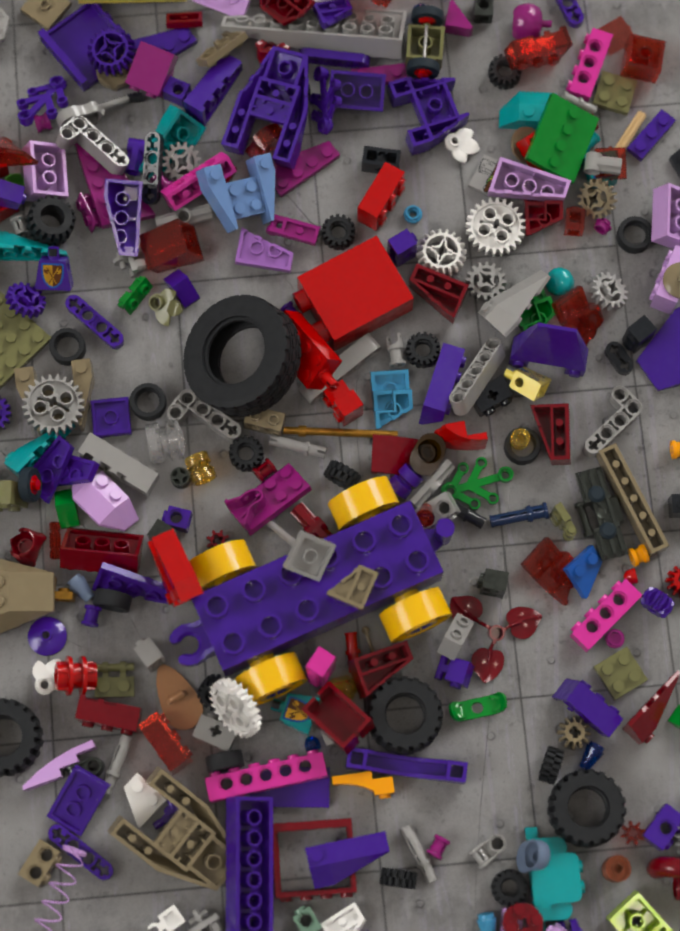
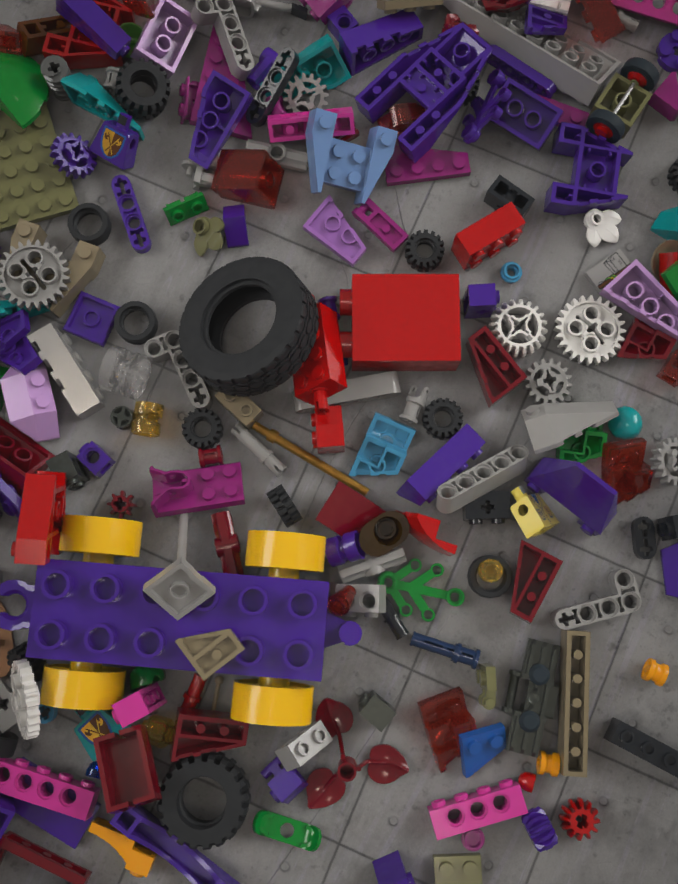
camera: 30 degrees right, 5 degrees up
none -> green hair [129,666,166,691]

